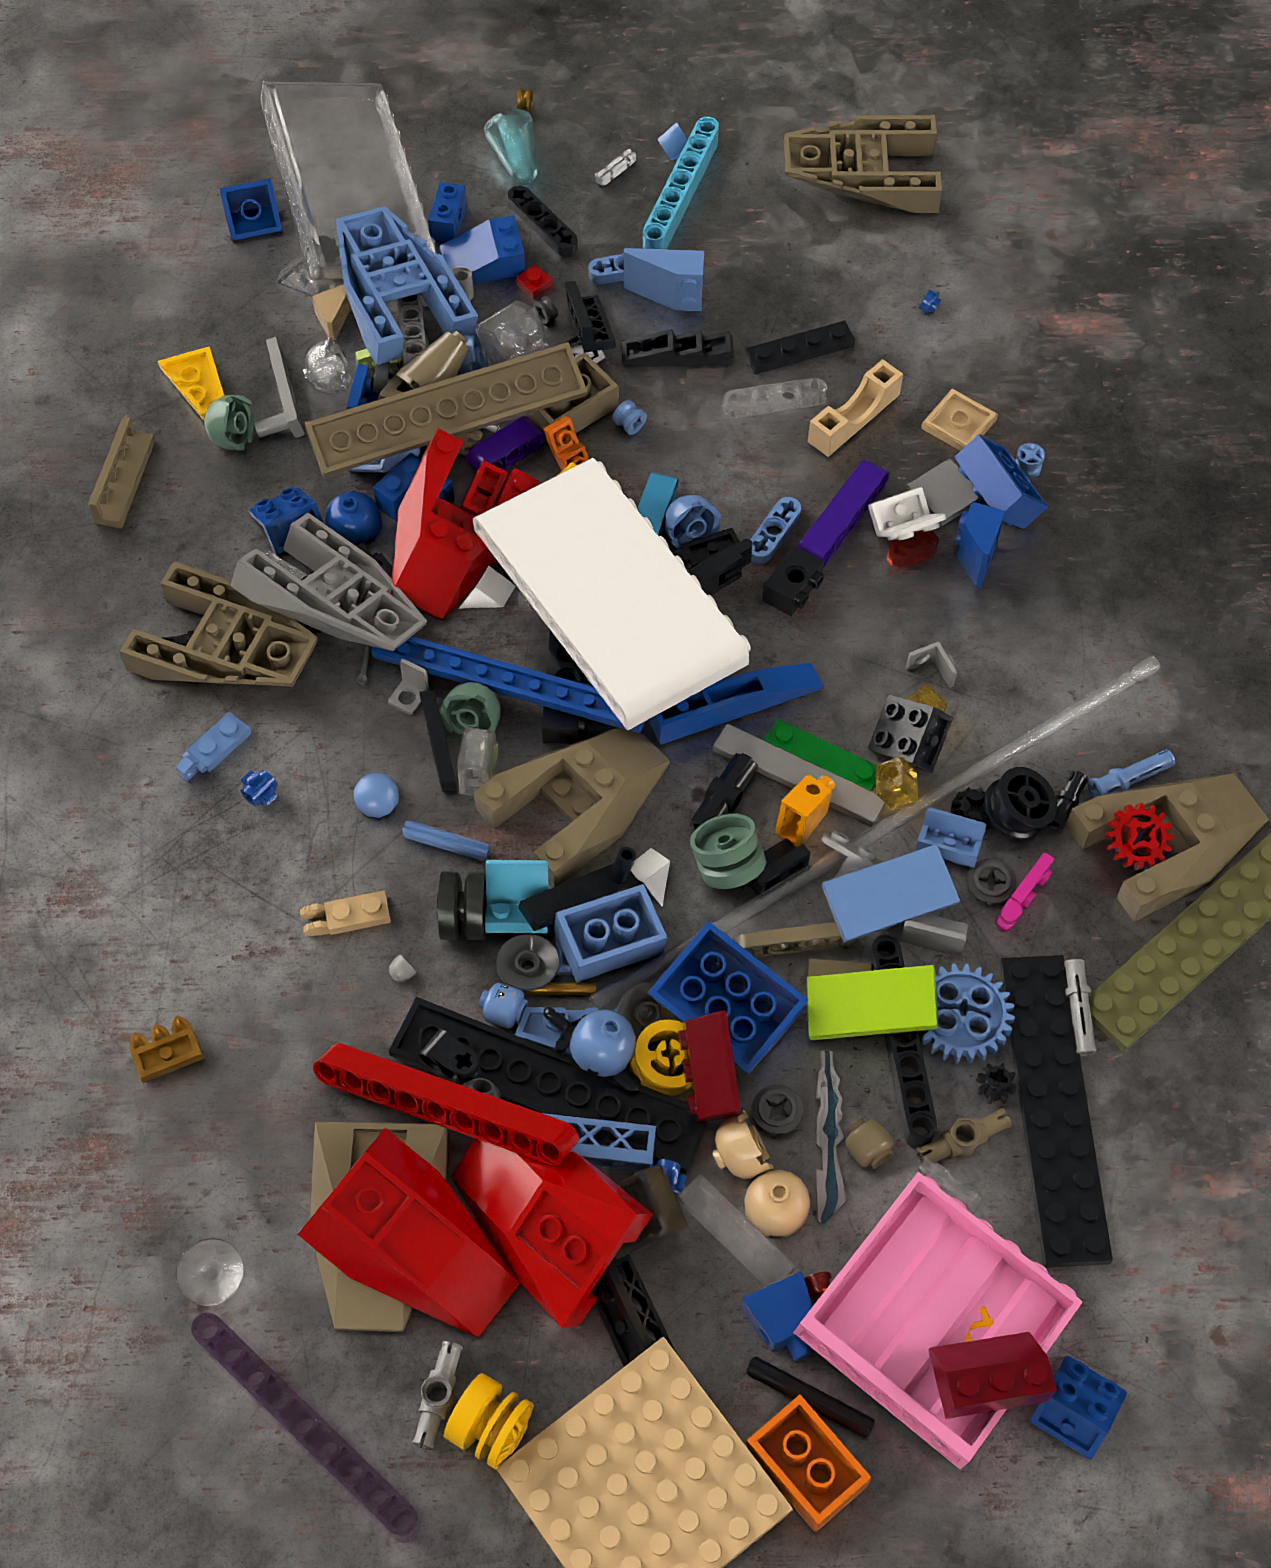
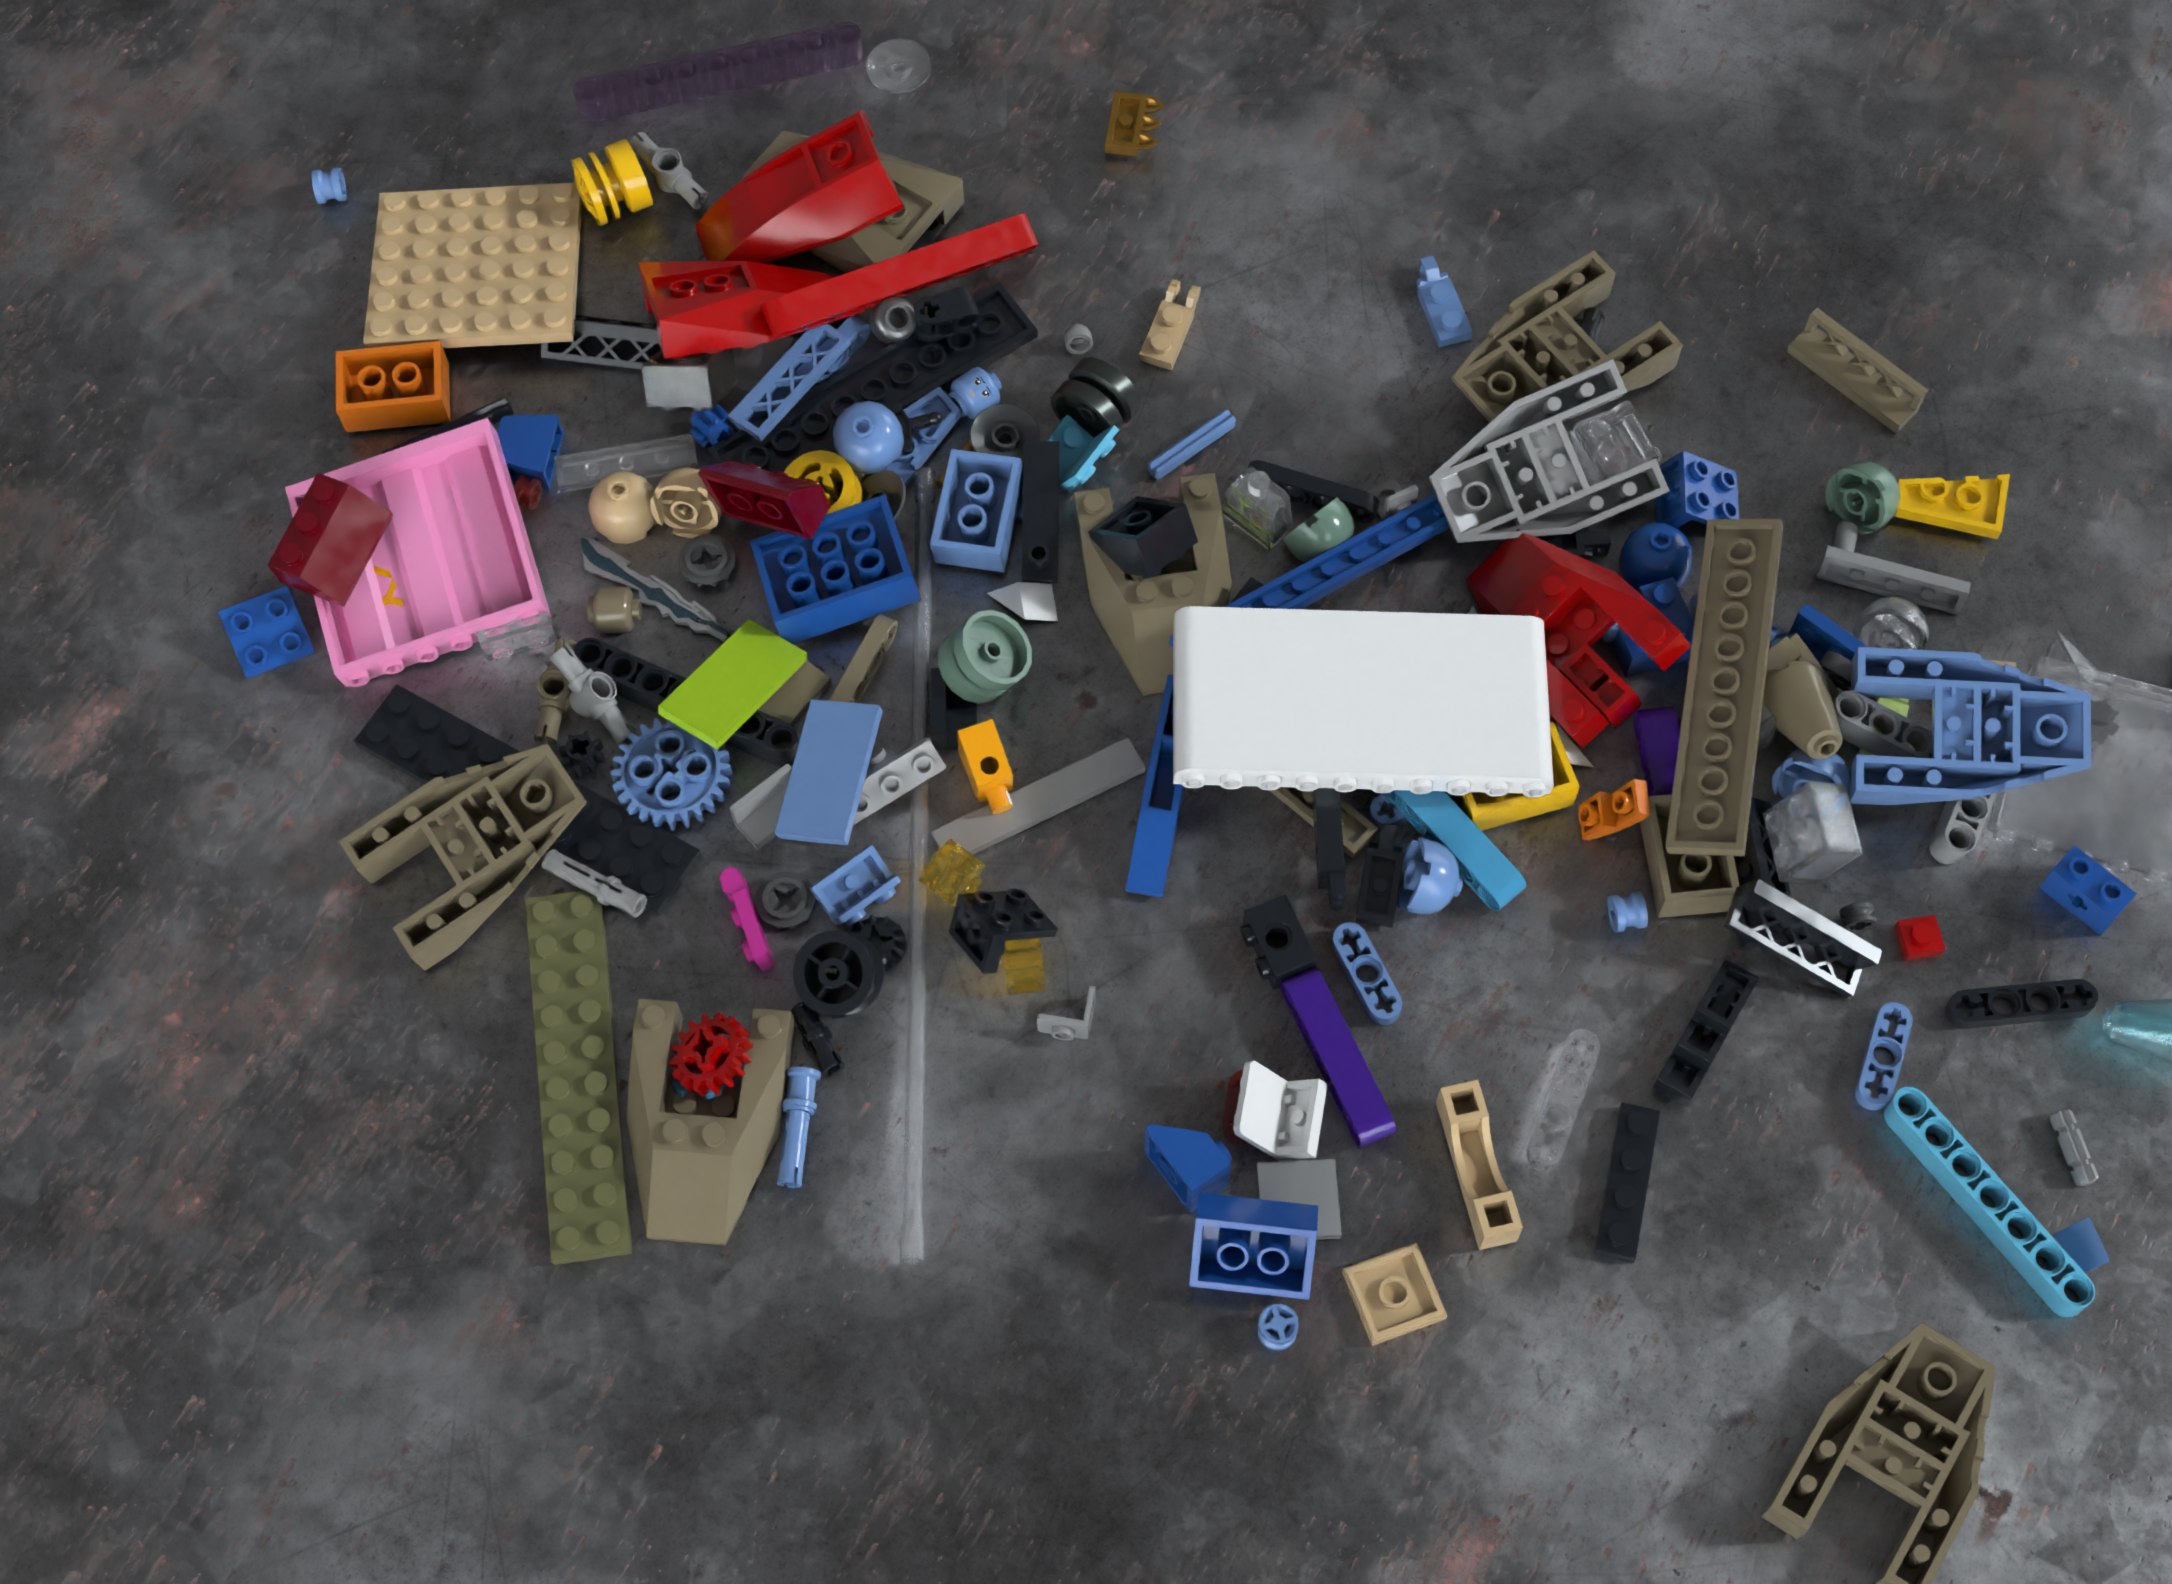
camera: 125 degrees right, 5 degrees up
blue gear [240,770,278,807] -> none
medium blue hair [354,773,399,818] -> none
blue slope [439,215,525,284] -> none
medium blue slope [624,248,704,311] -> none
black piece [690,753,758,830] -> none
green plate [764,718,884,792] -> none
blue plate [919,290,941,315] -> none
none -> dark tan wedge [339,744,587,971]
none -> light grey pin [549,644,637,745]
none -> black slope [1088,496,1198,578]

